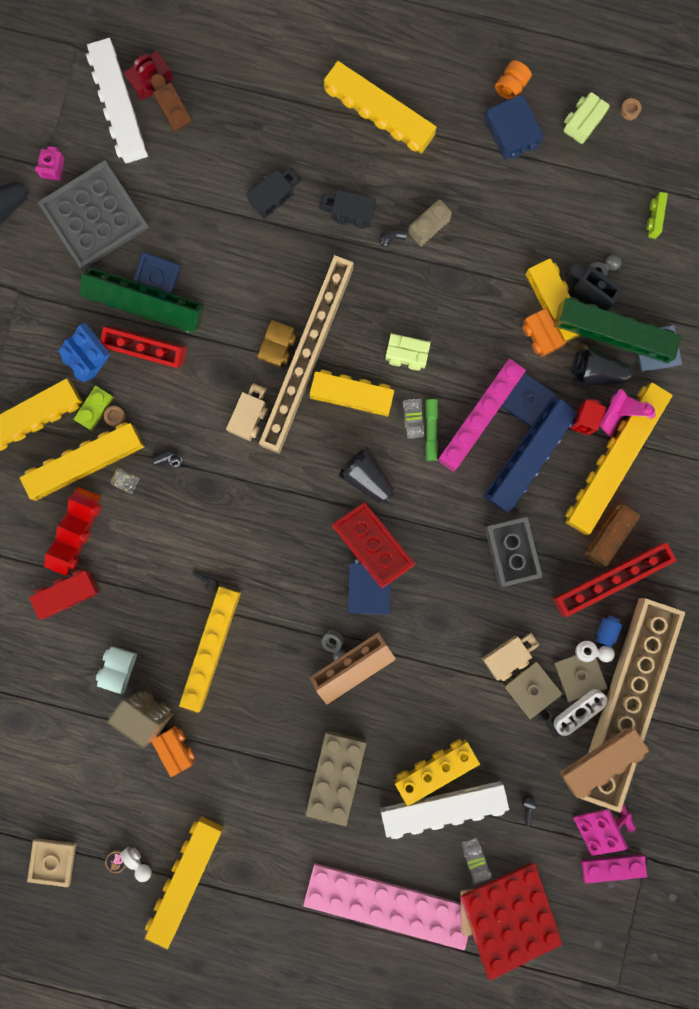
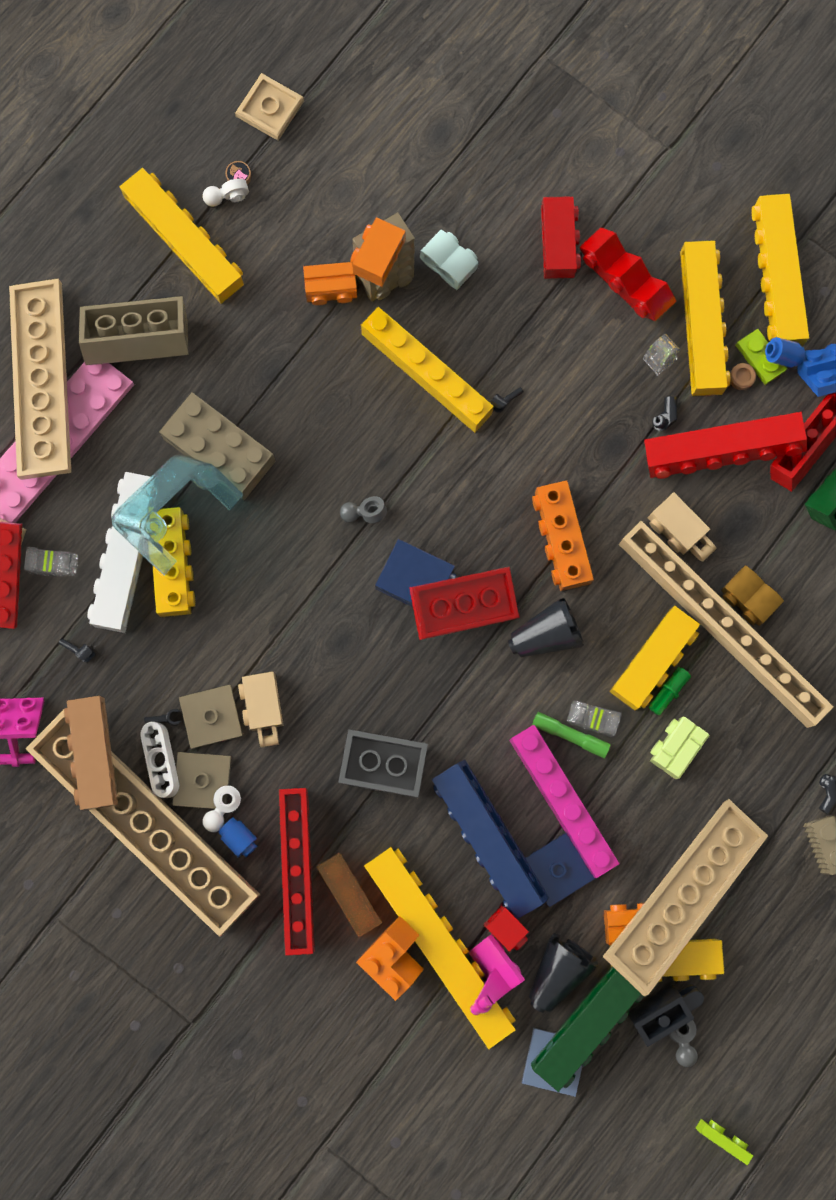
camera: 110 degrees right, 5 degrees down
medium nougat brick [309,632,396,705] -> none
none -> tan plate [9,279,71,480]
none -> dark tan brick [79,296,189,365]
none -> clear light blue windscreen [112,455,244,576]
none -> orange brick [350,217,406,287]
none -> orange brick [356,916,424,1001]
none -> orange brick [532,480,594,591]
none -> tan plate [603,799,768,996]
none -> brick [644,412,807,479]
none -> green axle [649,667,691,715]
none -> blue brick [765,337,805,367]

